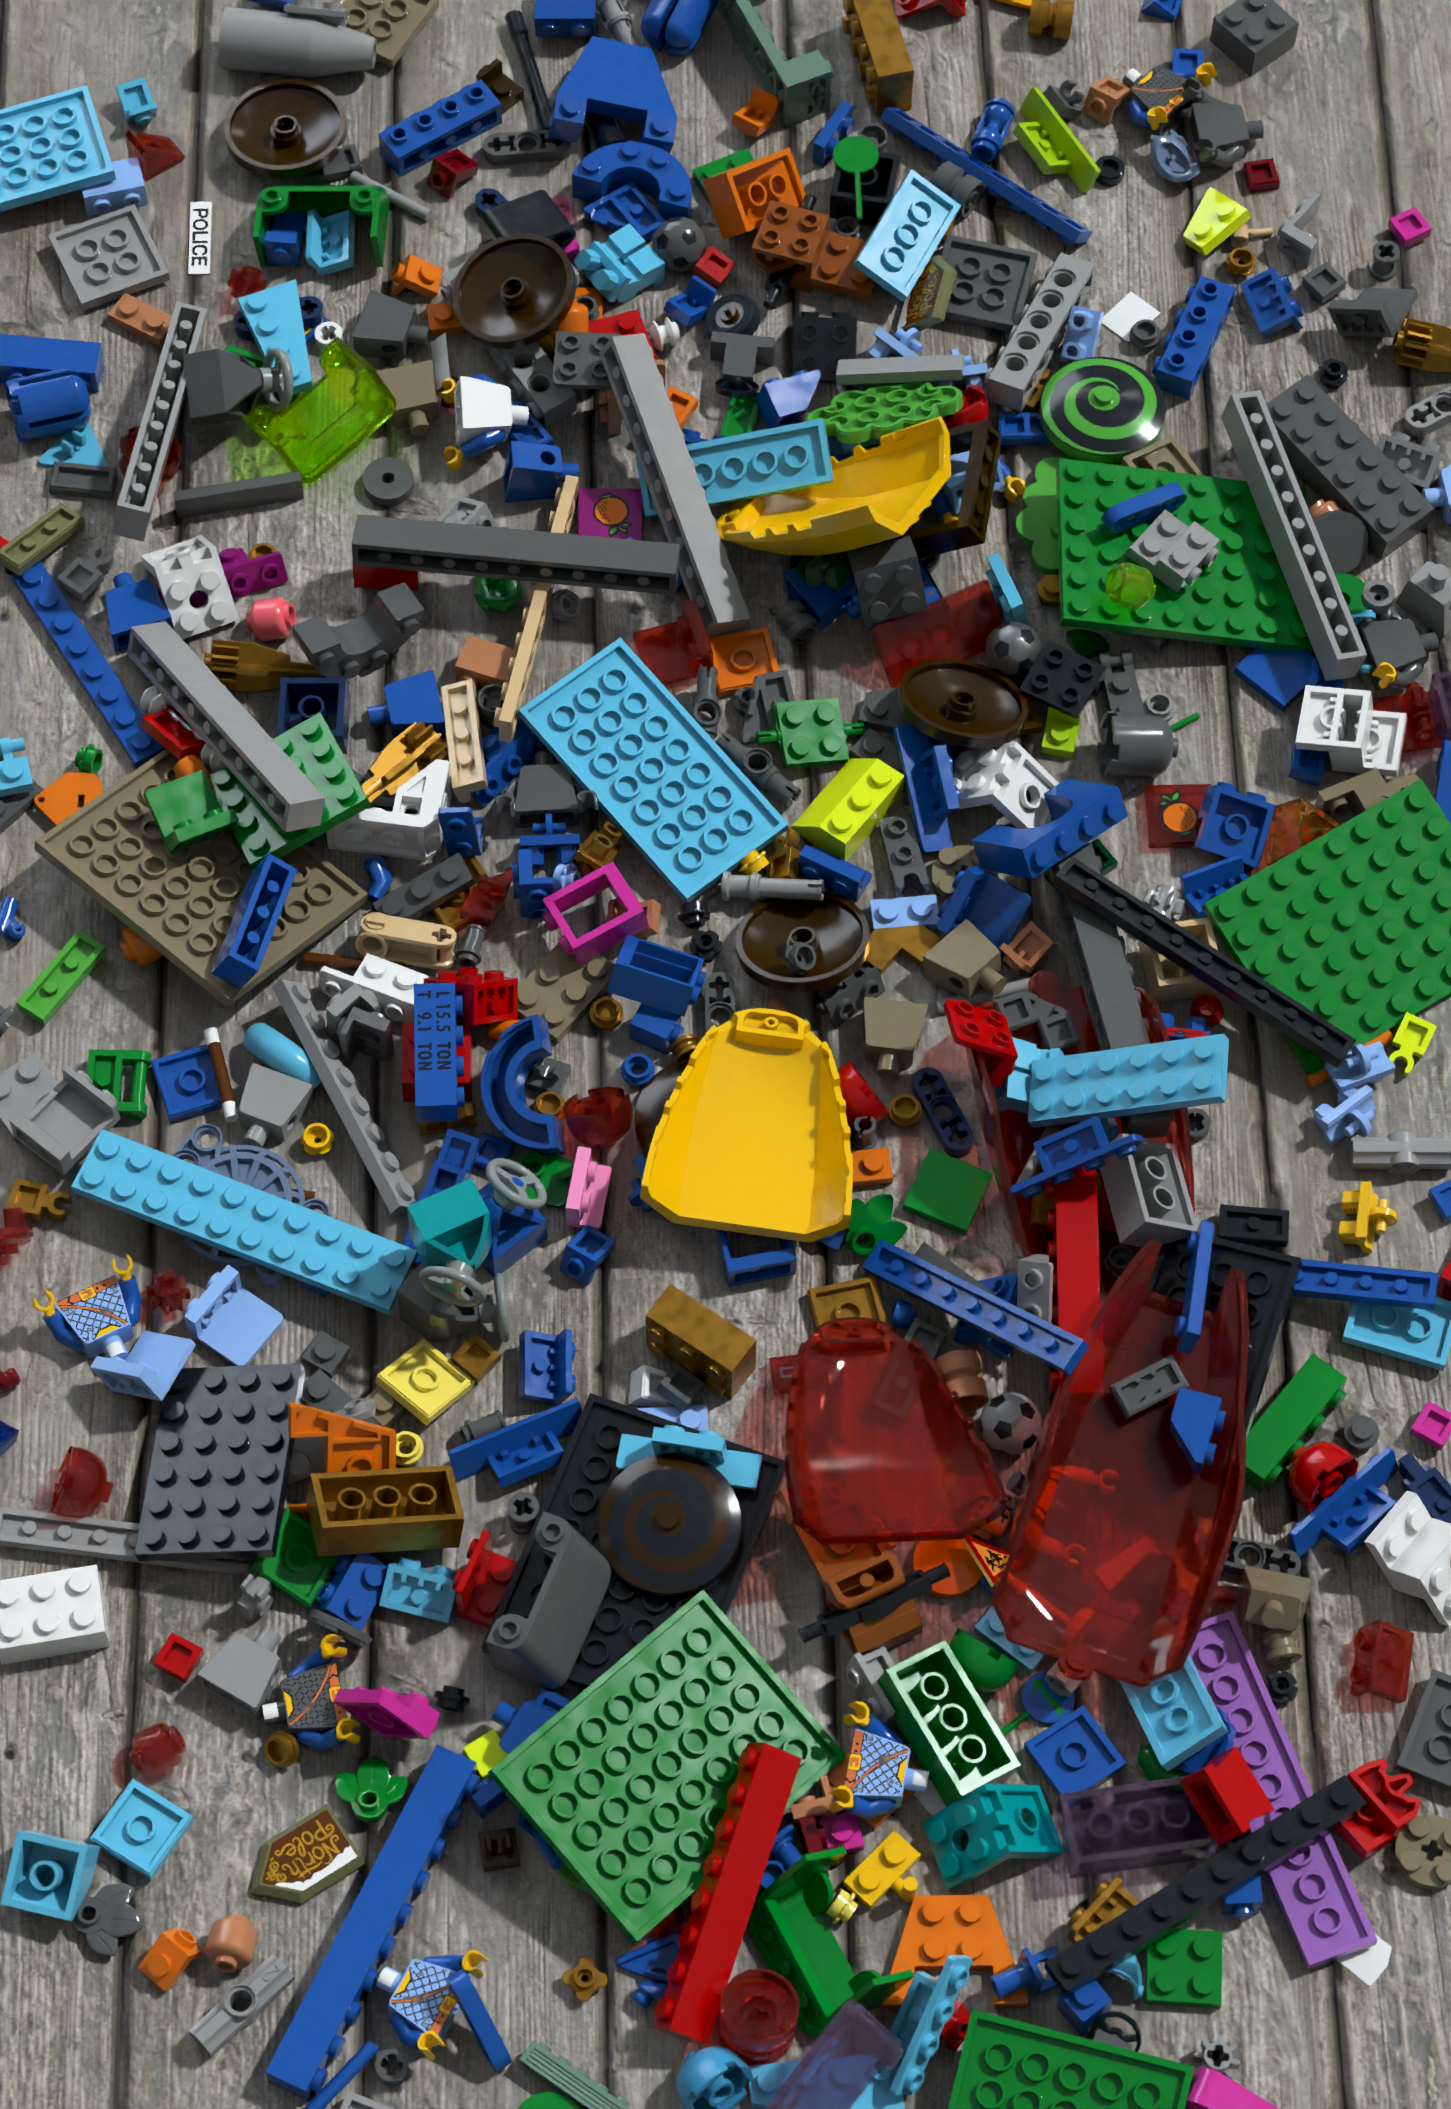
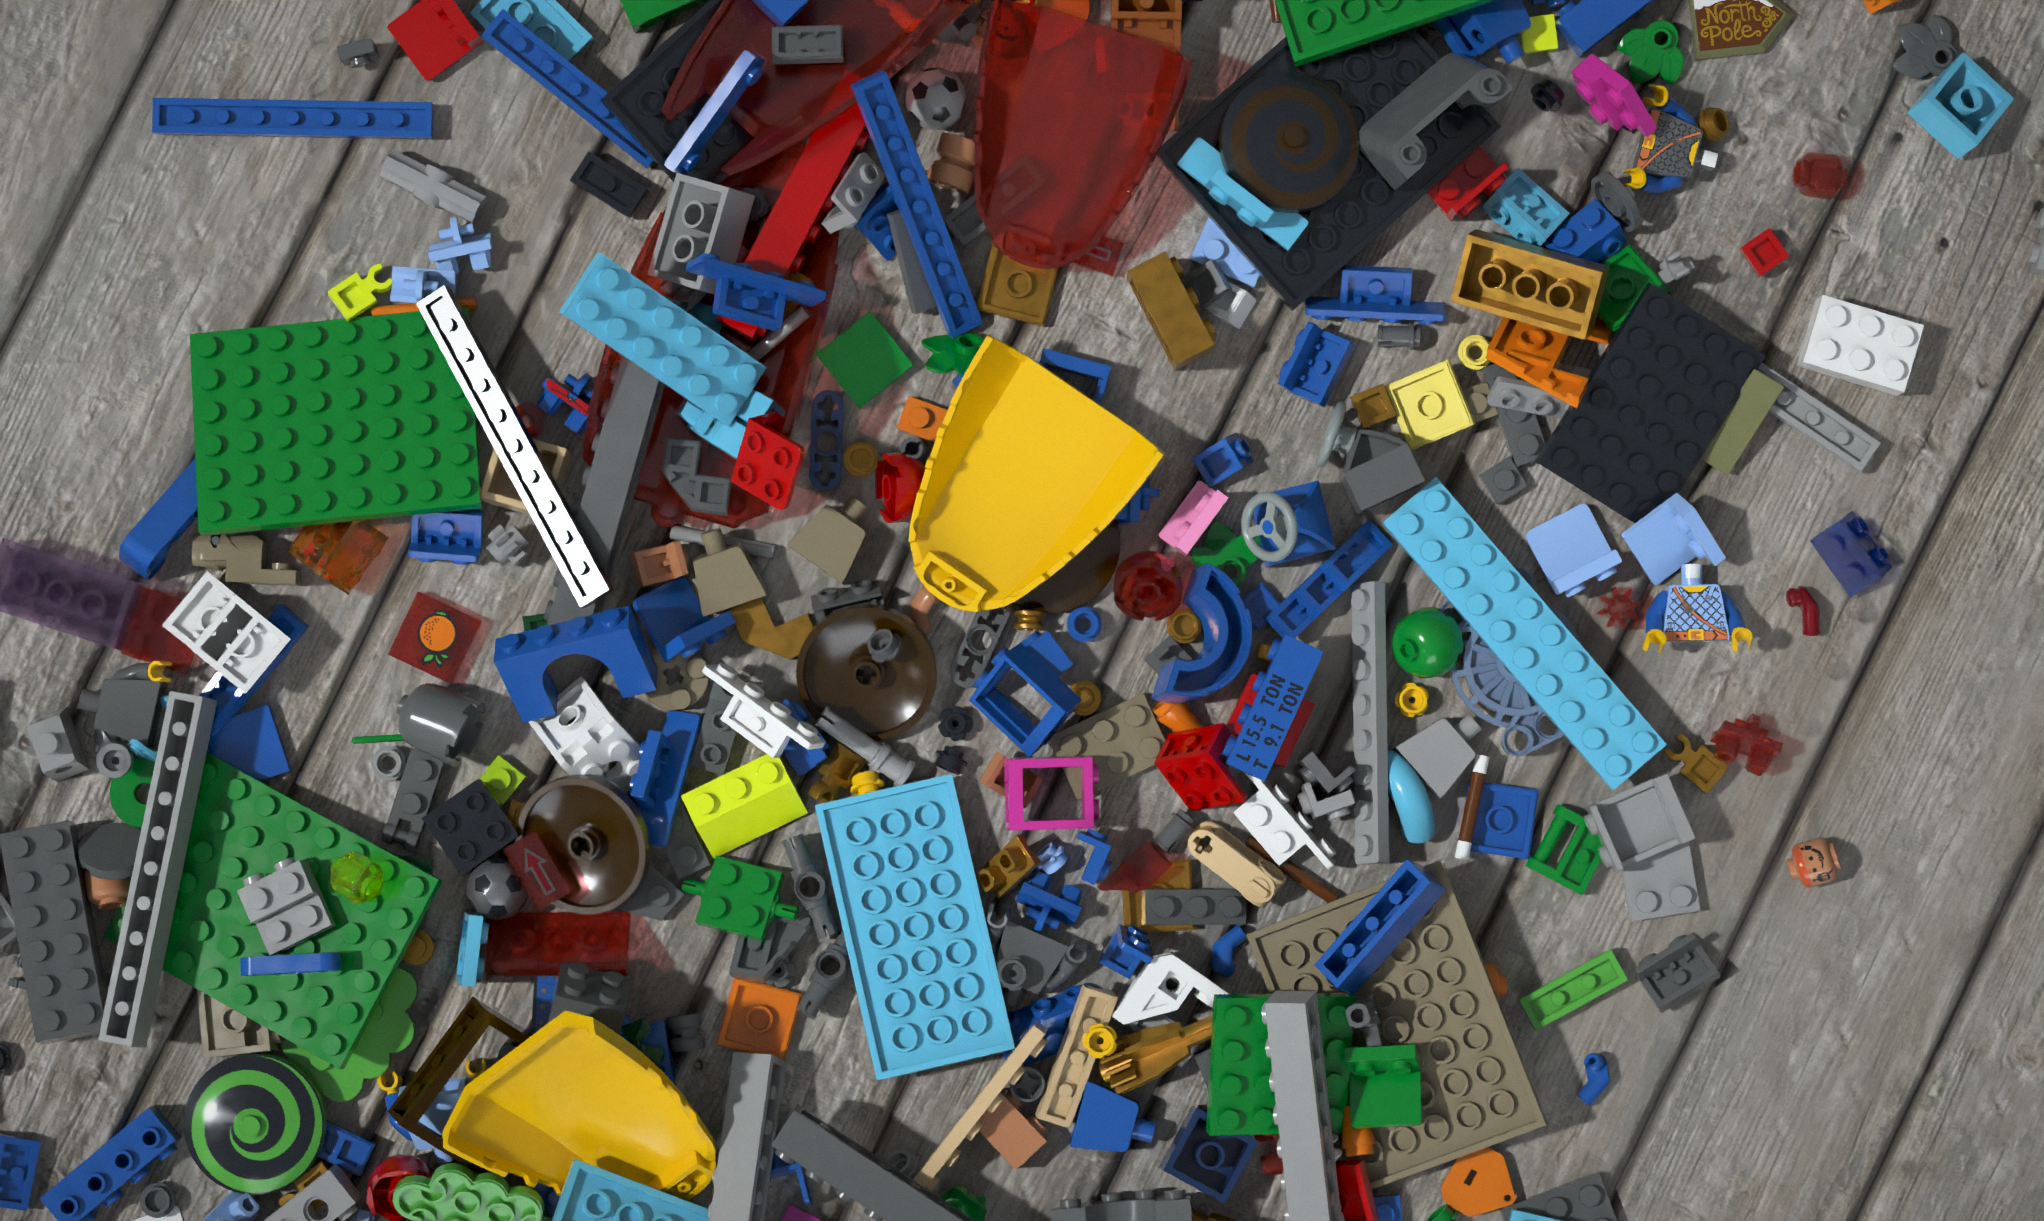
camera: 150 degrees left, 25 degrees up
clear red cylinder [50,1446,113,1518] -> none
medium azure plate [90,1779,194,1881] -> none
light grey torso [197,1626,282,1720] -> none
teal piece [407,1178,492,1307] -> none
dark grey bush [507,1492,539,1535] -> none
clear red bracket [633,600,713,685] -> none
light blue plate [869,894,940,931] -> none
blue hinge [888,1298,916,1329] -> none
blue plate [1194,782,1276,869] -> none
yellow hips [1339,1181,1397,1253] -> none
none -> clear red tile [504,831,570,911]
none -> white bracket [702,663,826,758]
none -> dark grey plate [996,956,1030,991]
none -> yellow plate [1082,1023,1117,1058]
none -> dark grey bar [1345,993,1387,1047]
none -> green cylinder [1391,607,1464,678]
none -> olive tile [1701,368,1784,475]

